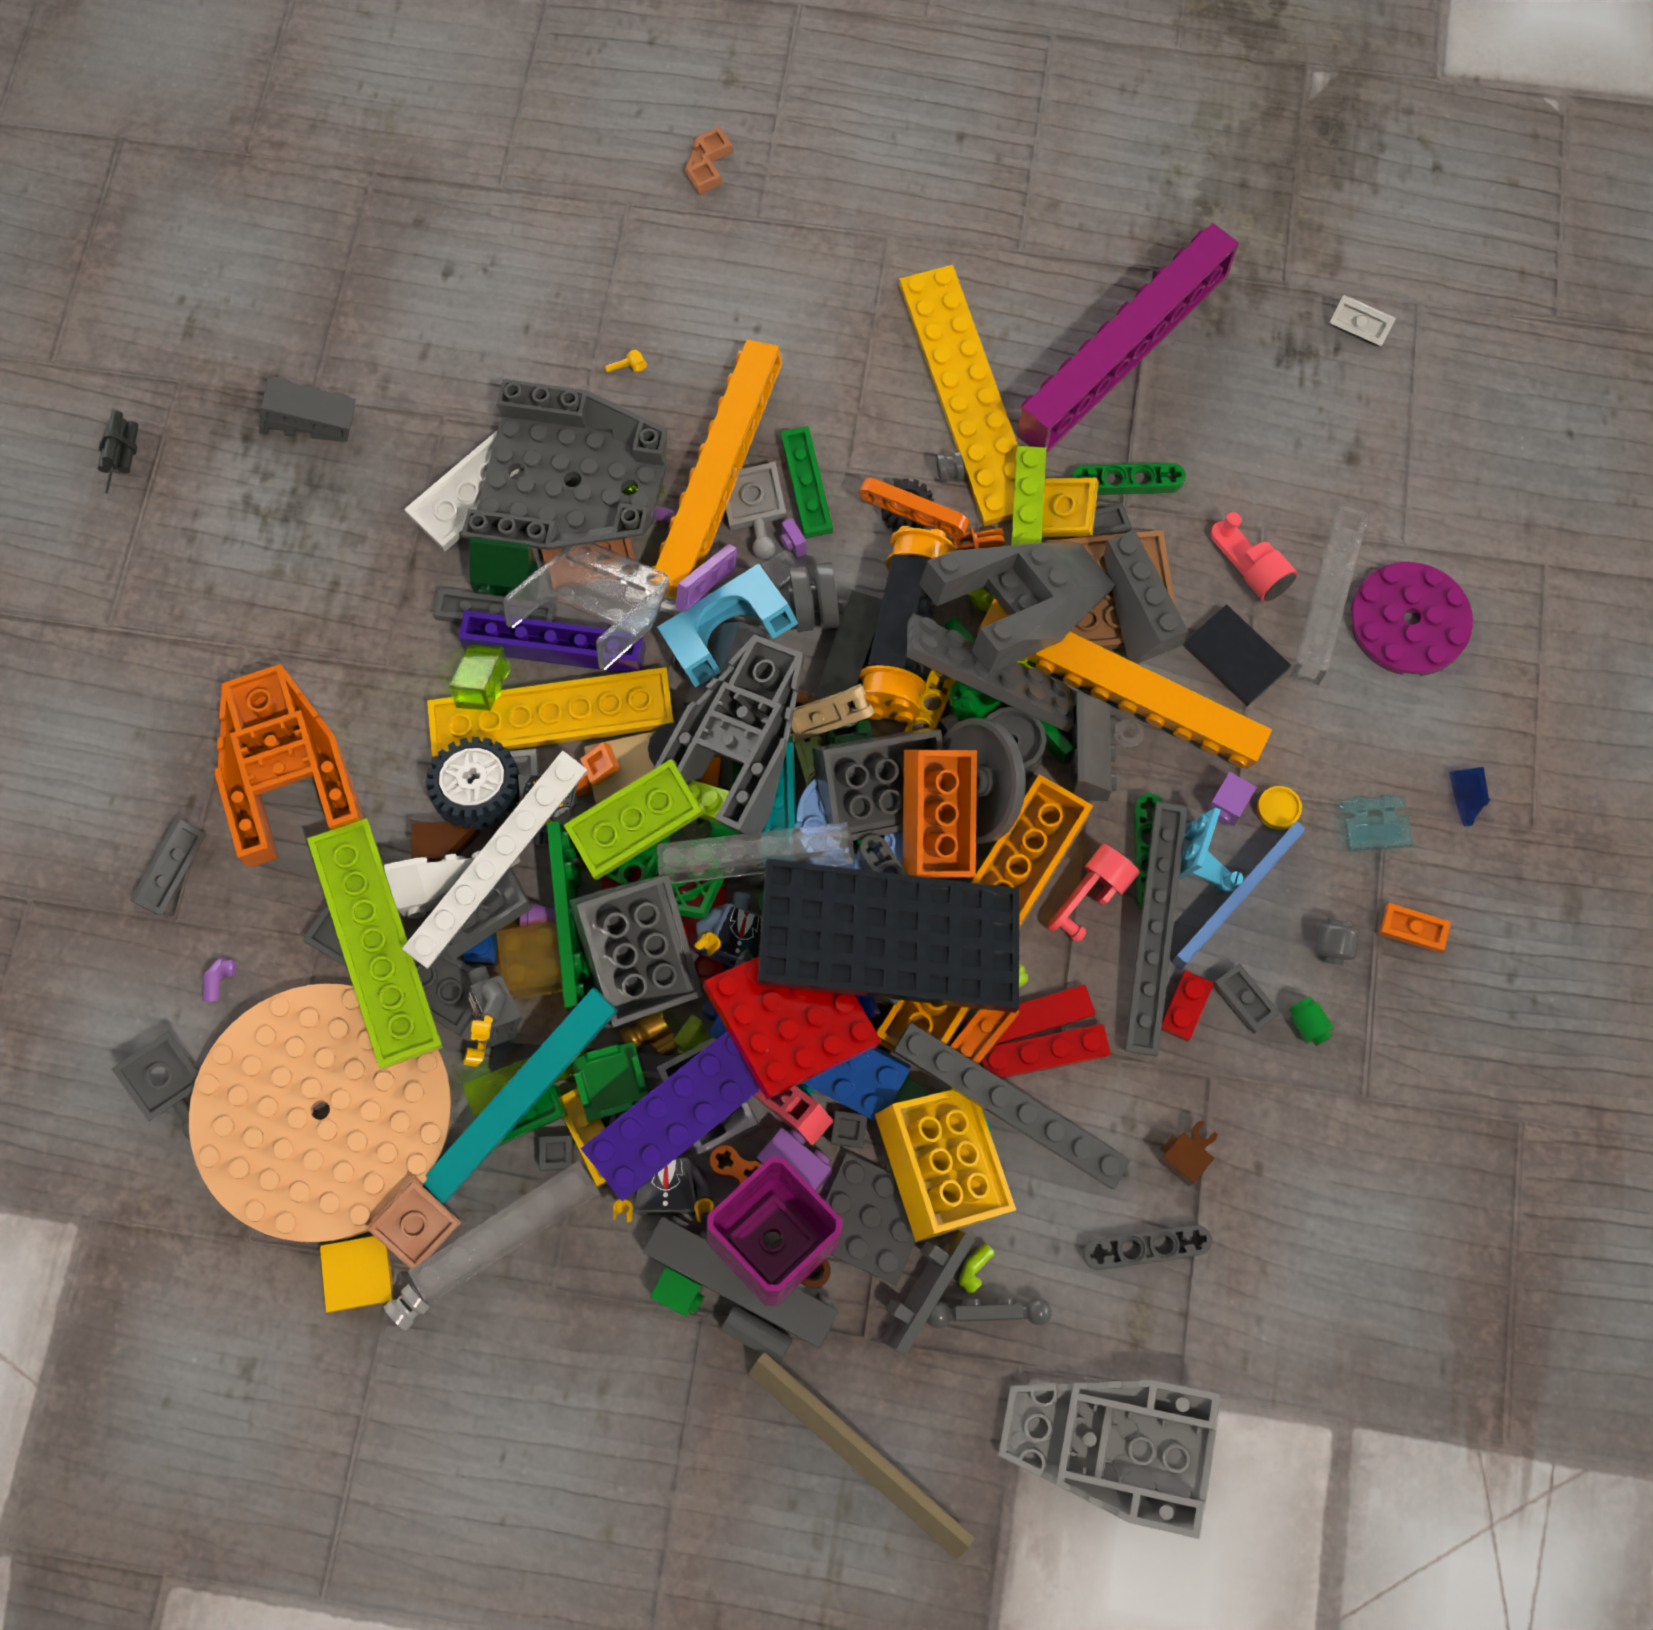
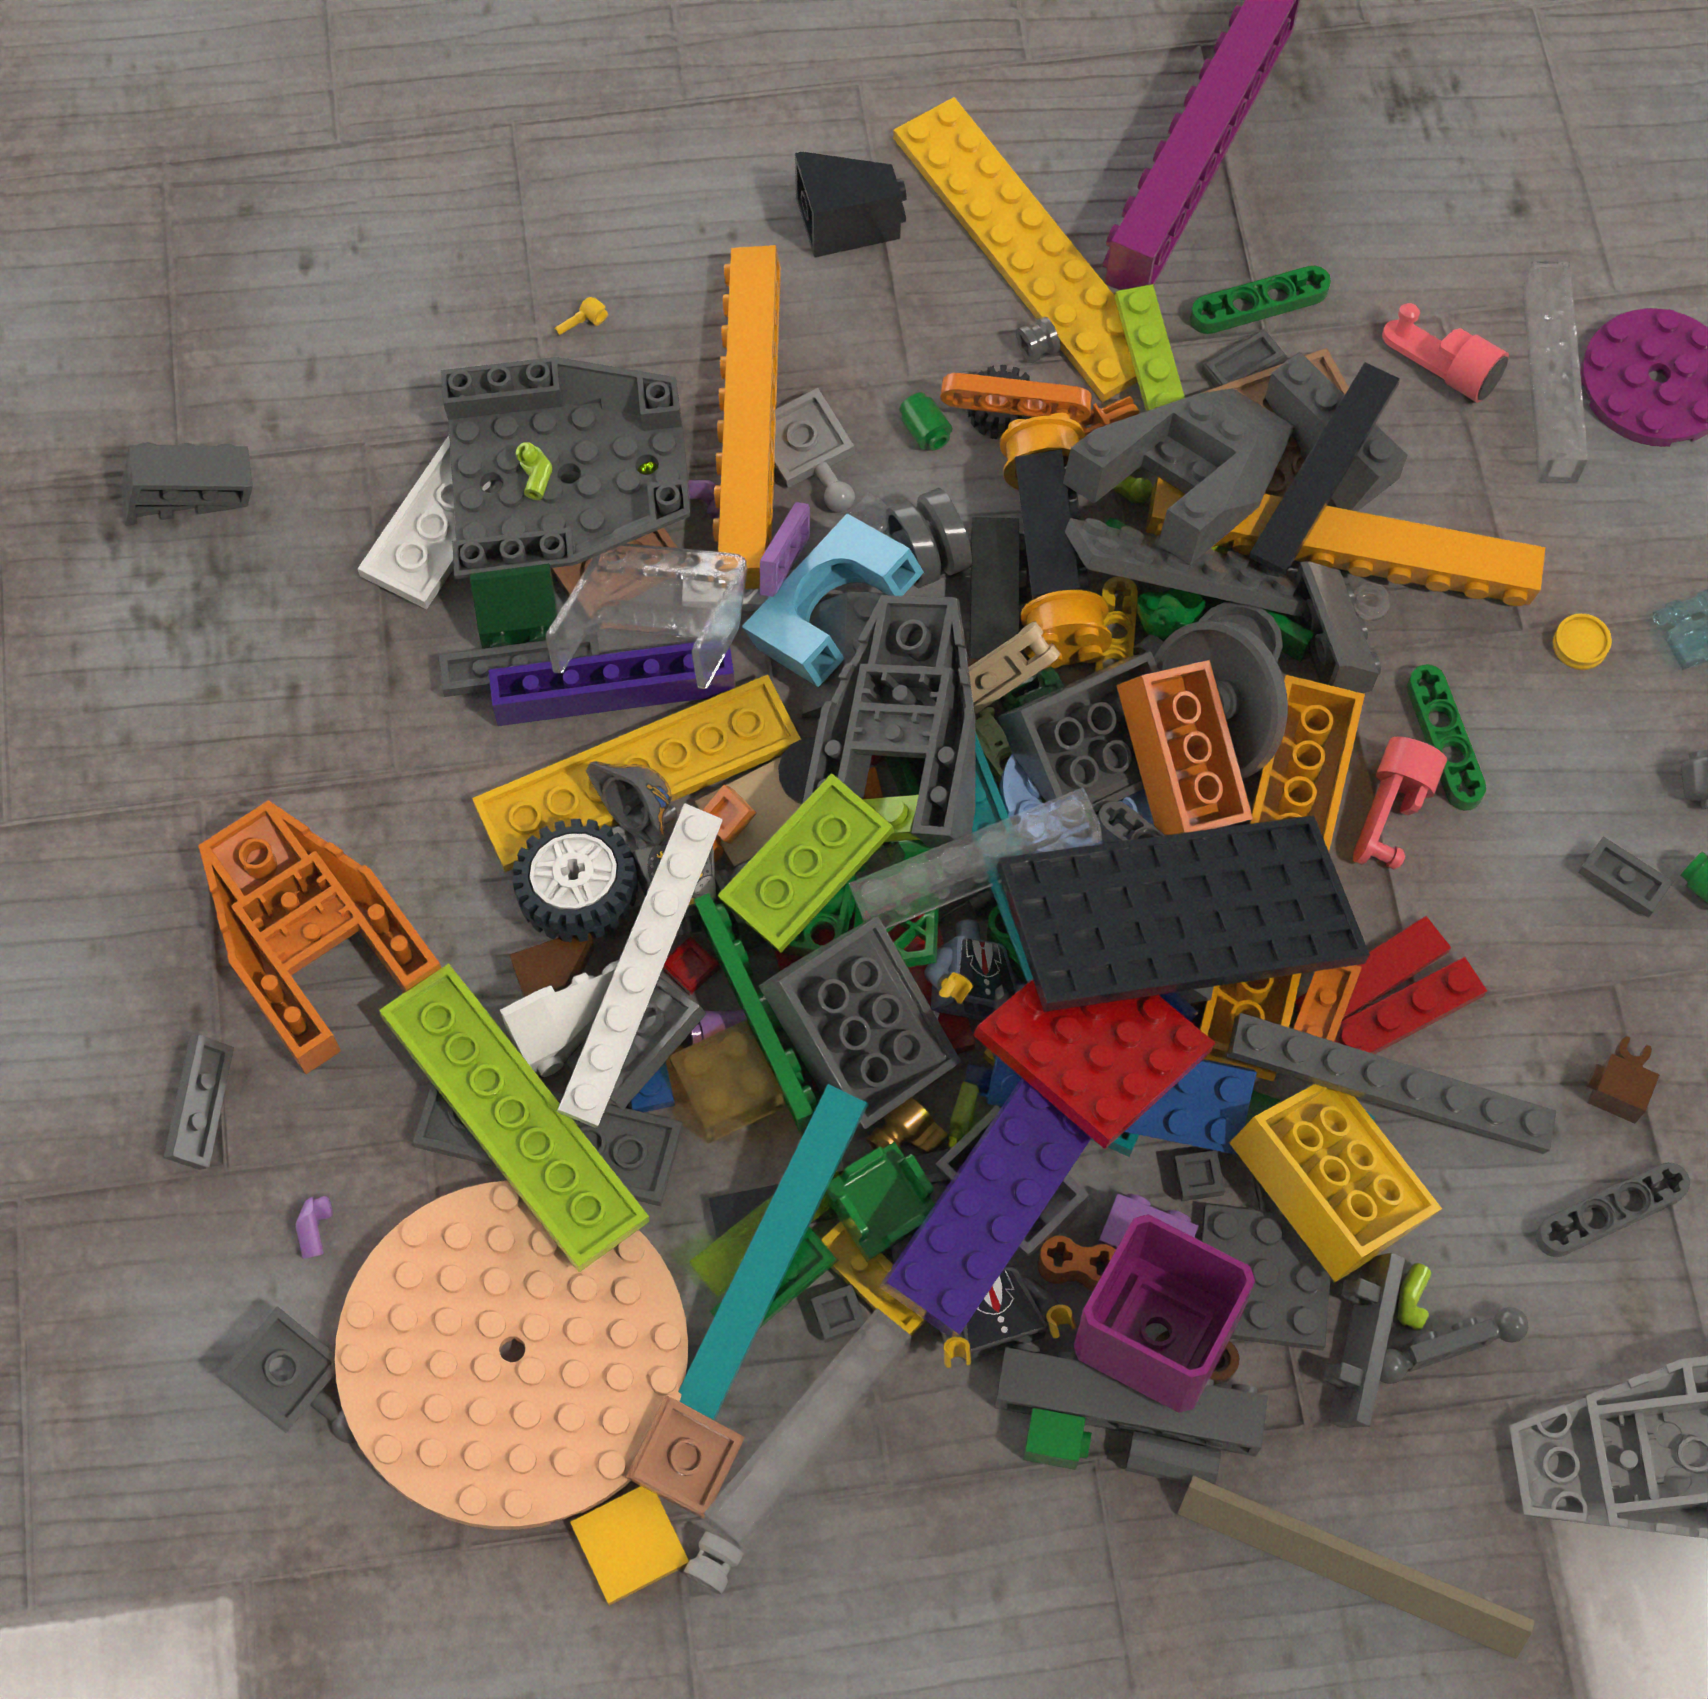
camera: 20 degrees left, 5 degrees down
clear neon green brick [450,644,510,711] -> none
dark grey torso [463,967,522,1067] -> none
nougat tile [685,126,733,195] -> none
coral slope [754,1086,833,1146] -> none
medium lavender plate [780,518,807,559] -> none
green plate [781,426,833,539] -> none
yellow tile [1042,478,1099,537] -> none
dark grey plate [1124,802,1188,1056] -> none
red plate [1161,970,1214,1042] -> none
medium blue tile [1172,821,1305,969] -> none
medium azure plate [1179,807,1243,893] -> none
black tile [1183,604,1291,707] -> none
medium lavender brick [1207,772,1257,826] -> none
white plate [1330,295,1396,346] -> none
none -> lime arm [515,442,552,500]
none -> dark grey hat [586,761,677,847]
none -> red tile [662,936,720,996]
none -> black slope [795,152,907,258]
none -> green brick [899,392,953,451]
none -> black tile [1250,362,1400,575]

